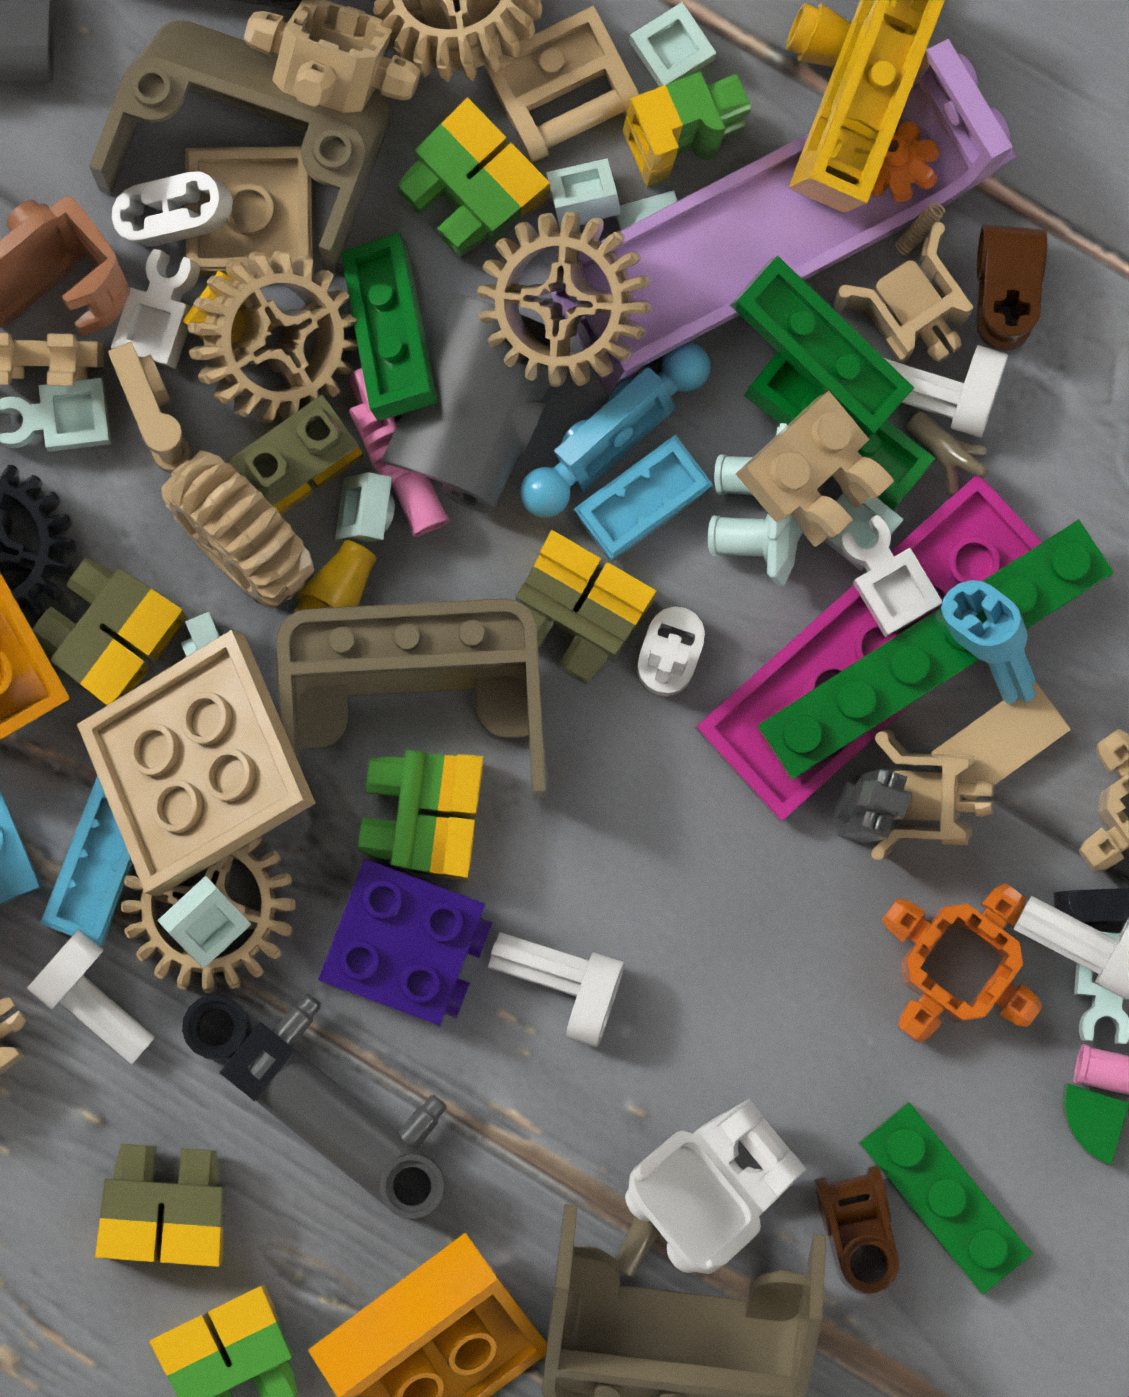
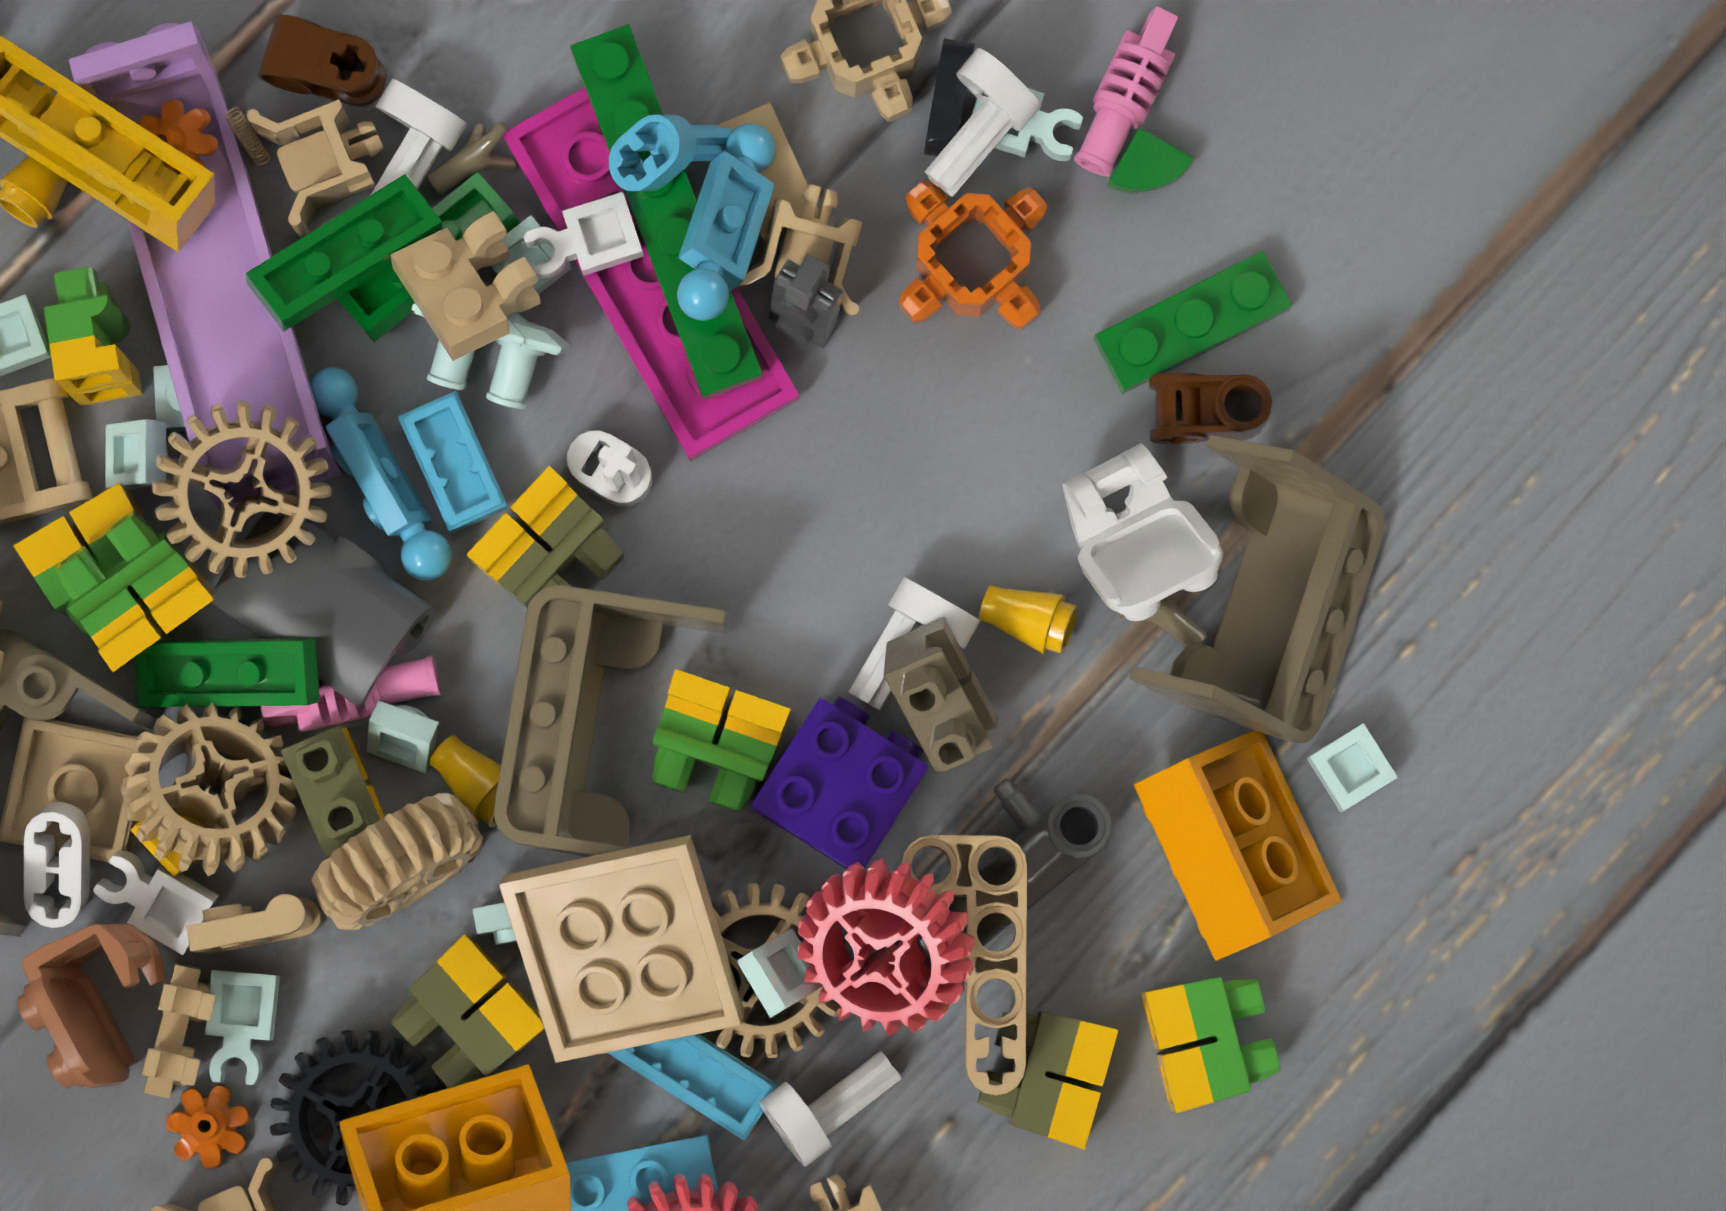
camera: 75 degrees left, 0 degrees up
none -> bright green hips [56,510,214,672]
none -> medium azure plate [677,123,776,321]
none -> coral gear [796,857,975,1037]
none -> dark tan hips [883,617,998,772]
none -> tan beam [902,835,1027,1095]
none -> yellow cone [979,584,1078,655]

